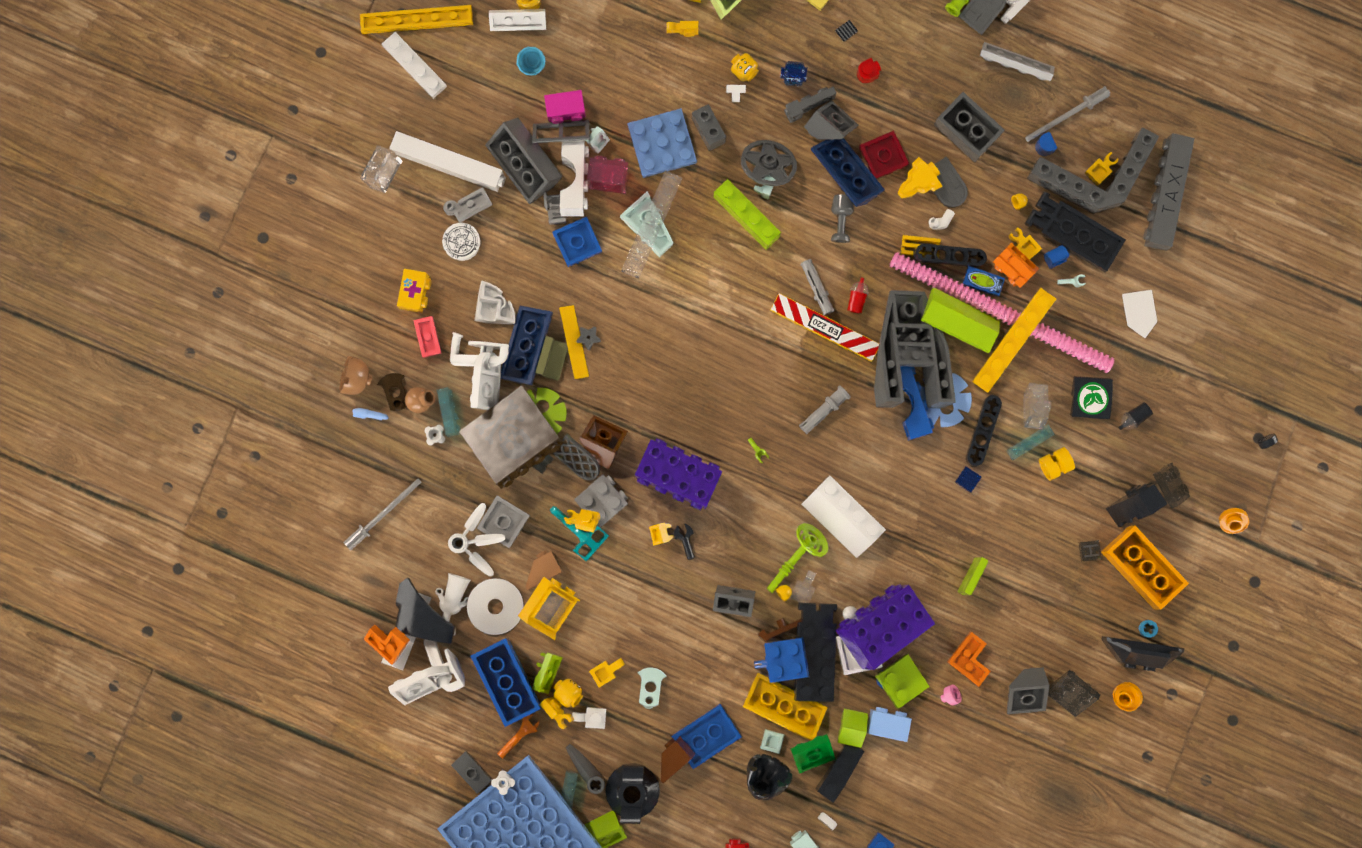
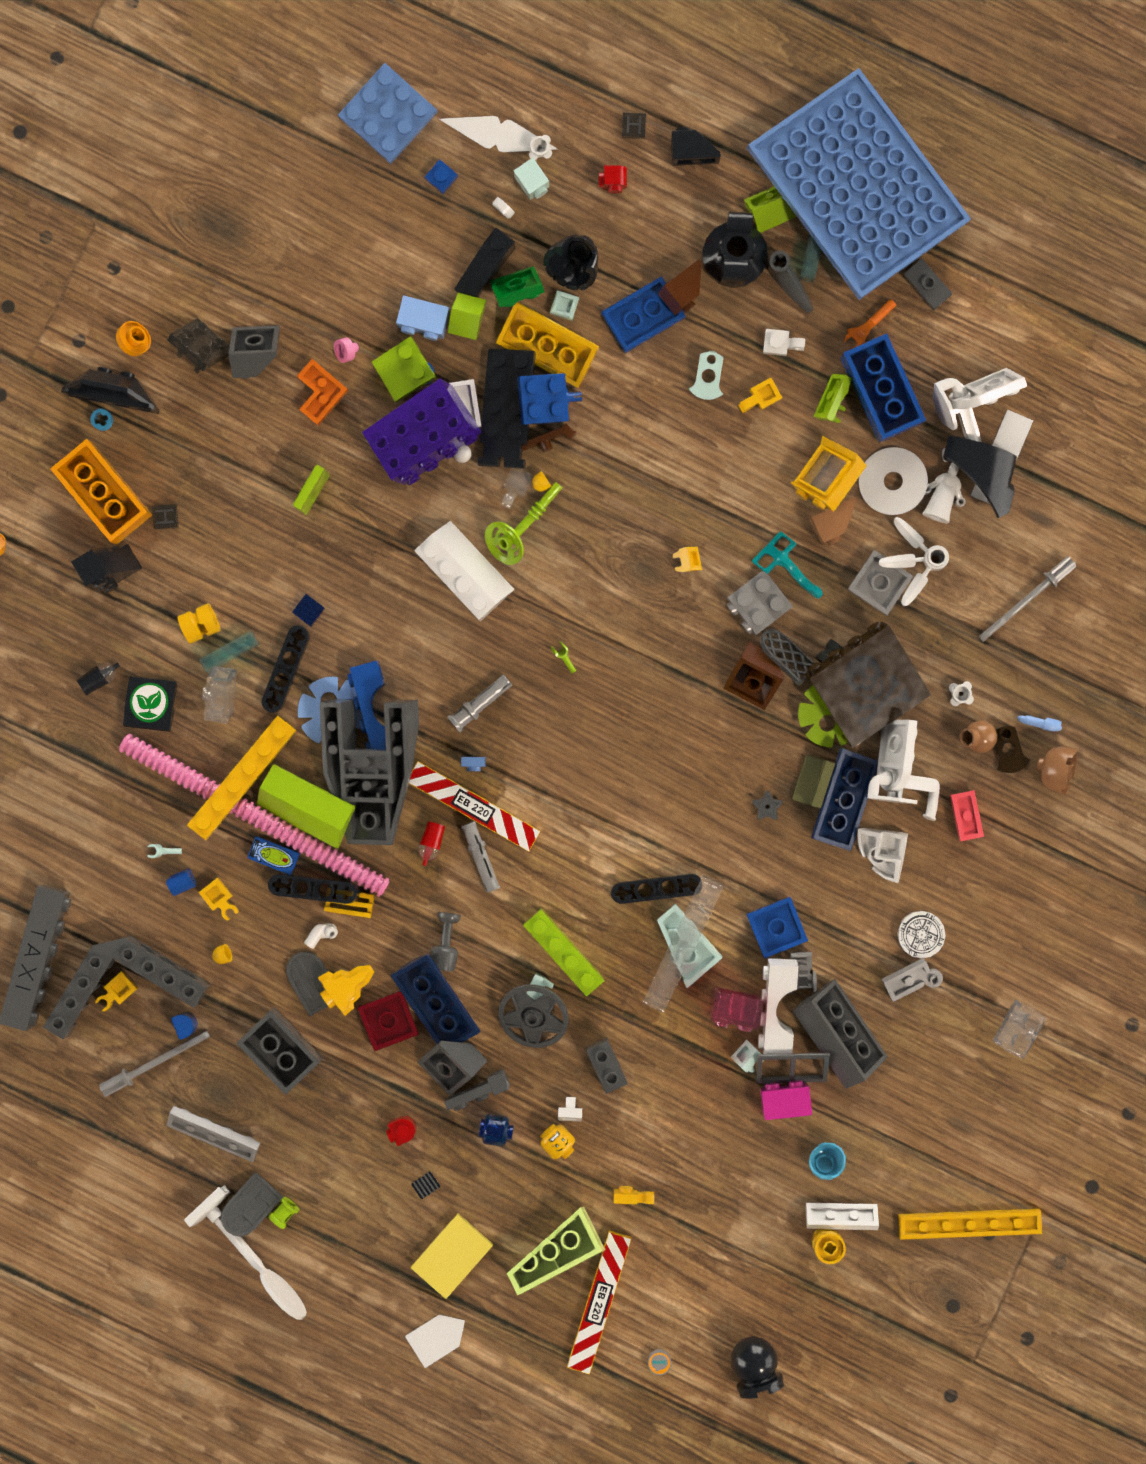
camera: 175 degrees left, 5 degrees up
orange plate [364,625,410,665] -> none
white plate [382,32,447,99] -> none
white brick [389,131,506,192] -> none
yellow brick [397,269,431,313] -> none
clear light blue piece [436,387,460,437] -> none
white plate [491,771,515,795] -> none
yellow plate [539,697,574,729] -> none
yellow head [554,679,583,708] -> none
yellow sticker [559,305,589,379] -> none
yellow plate [564,509,601,532] -> none
medium blue plate [627,108,697,178] -> none
dark purple brick [635,438,722,511] -> none
black bar [674,523,694,560] -> none
dark grey brick [713,585,756,617] -> none
orange brick [993,243,1039,288] -> none
black hinge [1024,192,1126,273] -> none
white sticker [1122,290,1157,338] -> none
clear smoke plate [1147,463,1190,509] -> none
none -> medium blue plate [461,757,486,771]
none -> black beam [611,874,703,904]

